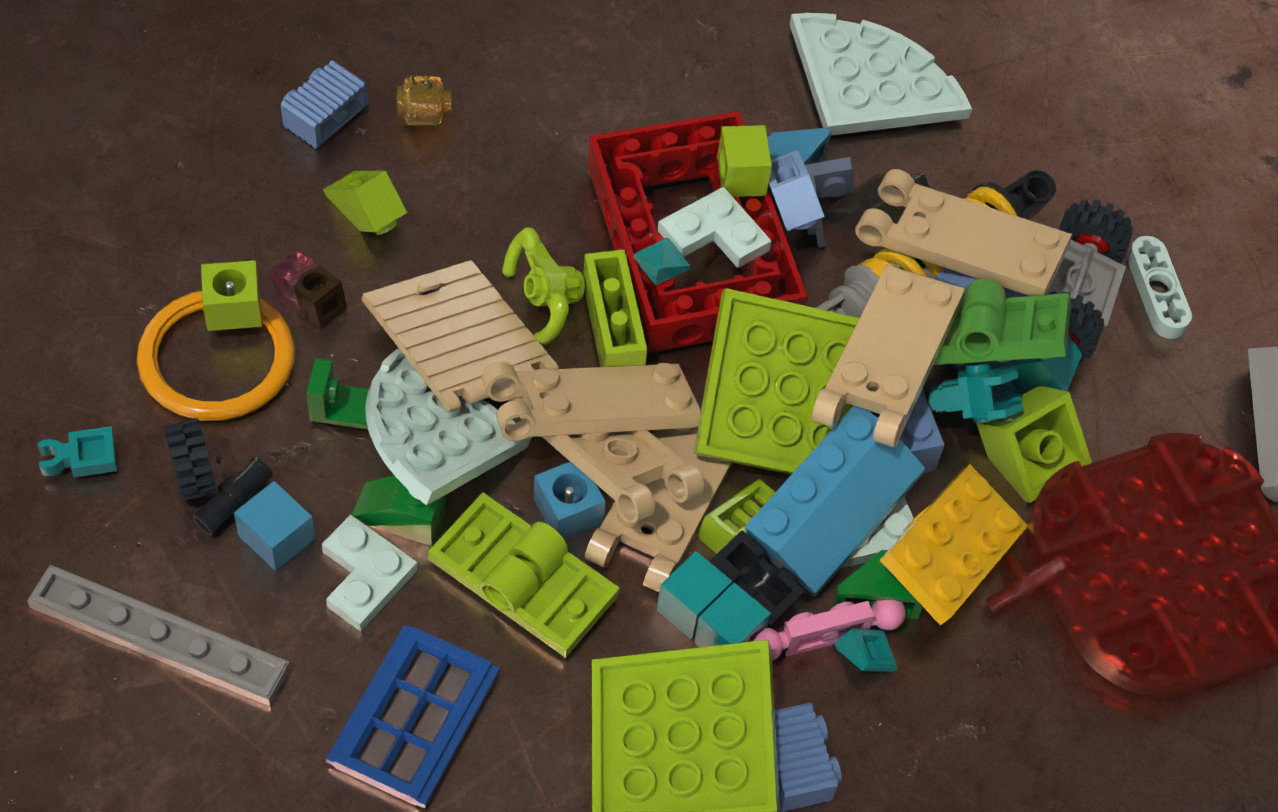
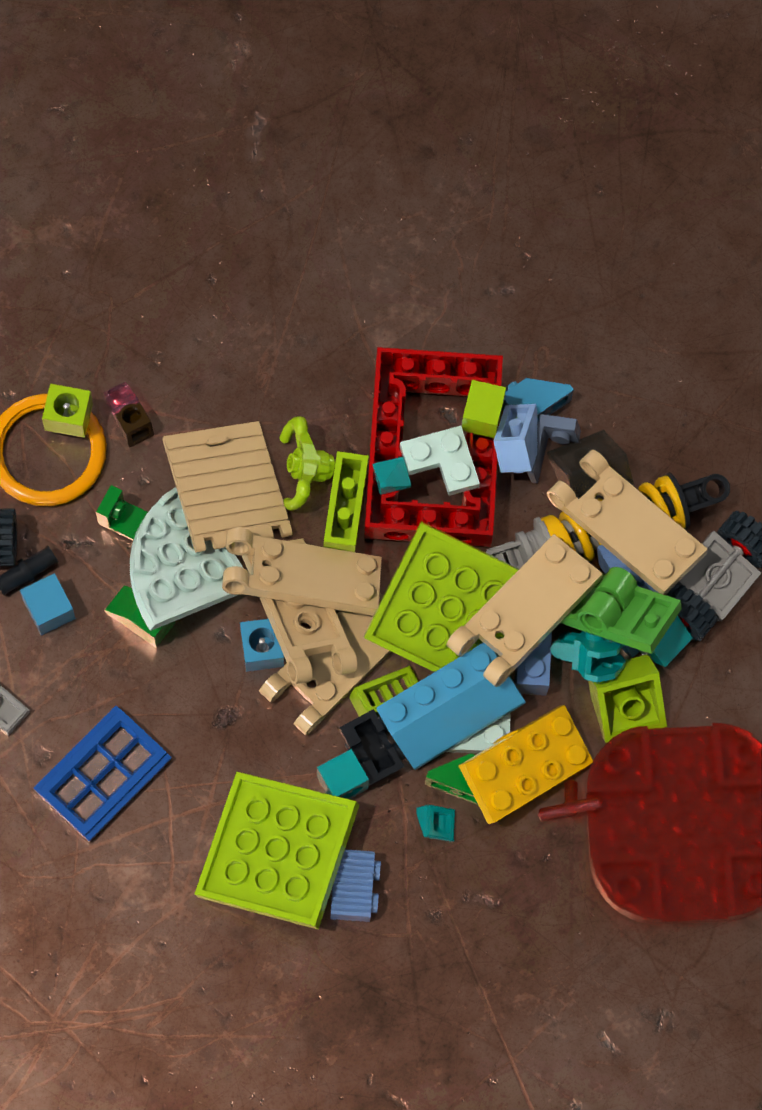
camera: 20 degrees right, 15 degrees up
medium blue brick [281,60,369,149] -> none
light aqua plate [322,514,418,632] -> none
lime slope [323,171,407,235] -> none
clear yellow head [396,75,452,126] -> none
lime plate [428,492,620,658] -> none
teal piece [656,551,732,640] -> none
bright pink plate [749,600,906,661] -> none
light aqua plate [789,13,972,135] -> none

